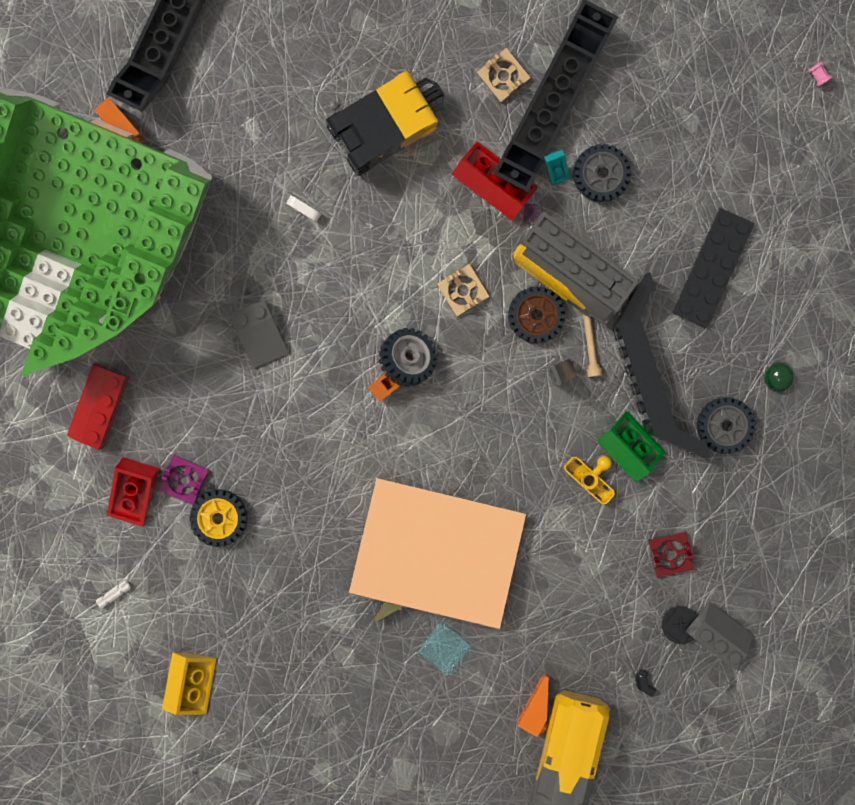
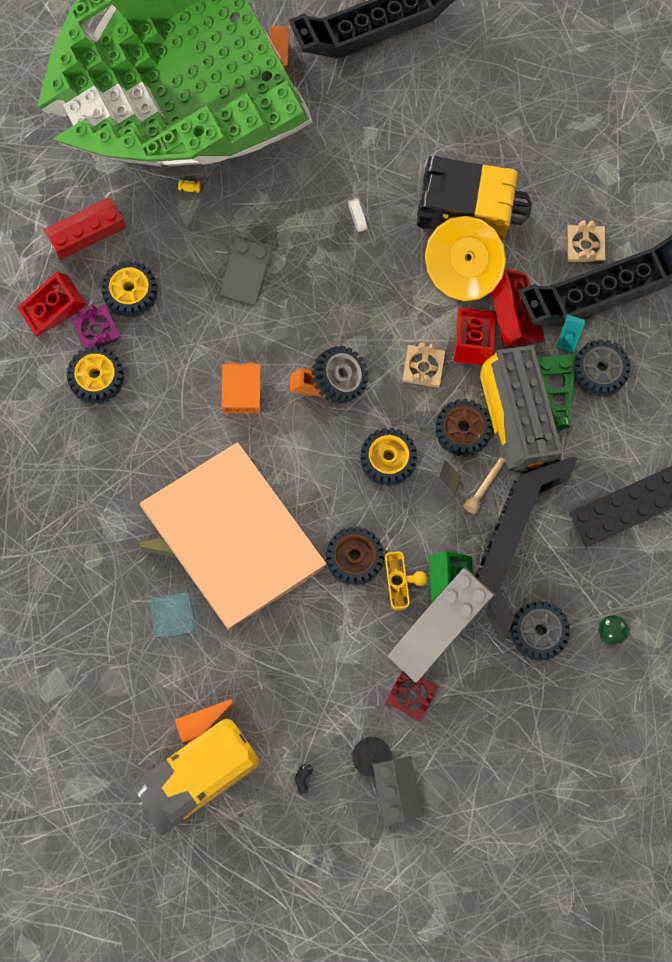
camera: 40 degrees right, 15 degrees down
none -> wheel [101,260,158,317]
none -> orange brick [222,362,261,413]
none -> wheel [326,526,384,586]
none -> wheel [360,428,417,486]
none -> light grey slope [387,568,495,683]
none -> yellow dish [425,216,506,301]
none -> red slope [453,307,495,365]
none -> green plate [537,354,575,429]

